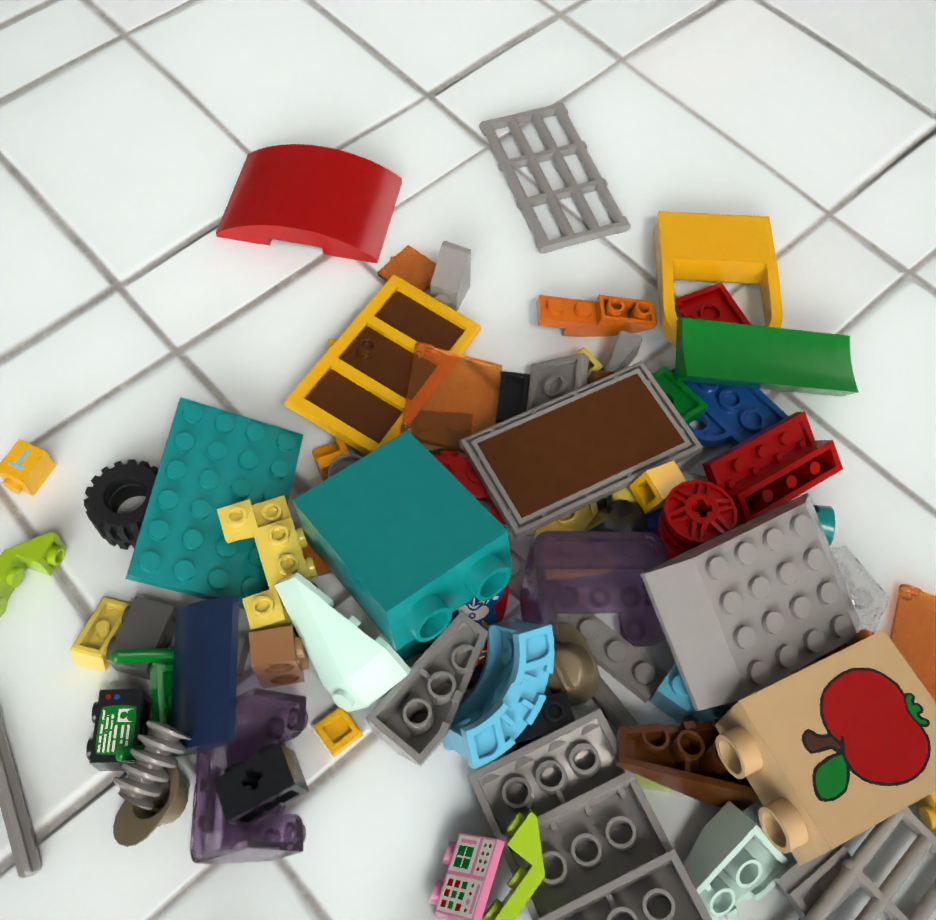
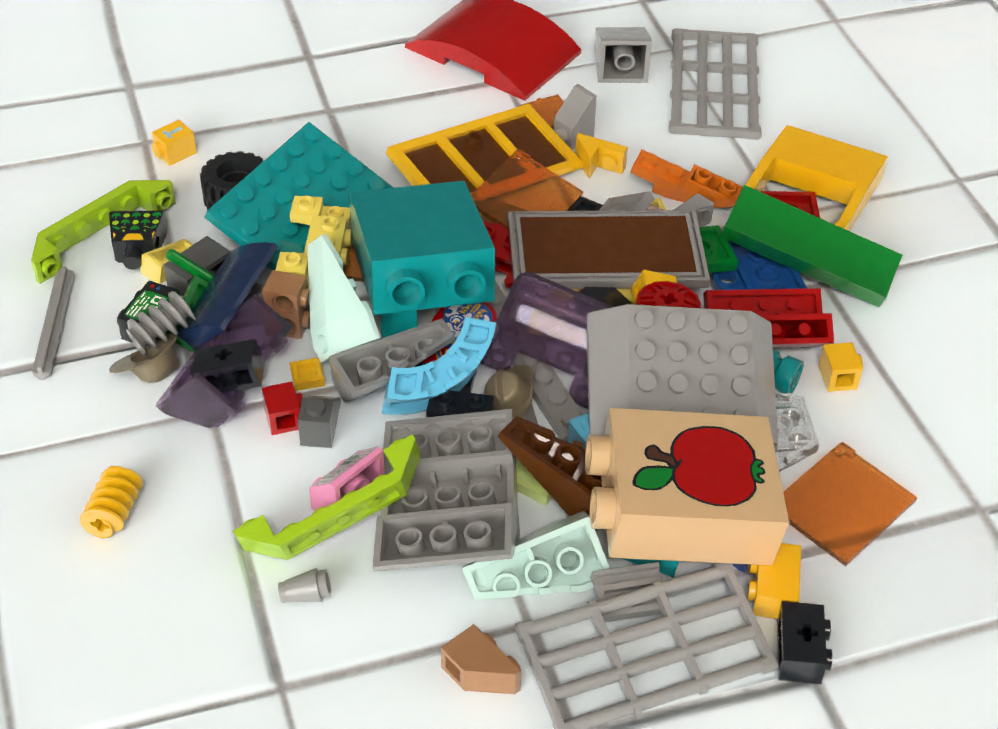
camera: 25 degrees right, 15 degrees down
none -> black torso [109,210,167,270]
none -> red brick [261,381,303,435]
none -> dark grey slope [298,395,341,448]
none -> yellow slope [575,133,628,178]
none -> light grey slope [594,27,652,83]
none -> yellow brick [818,342,863,392]

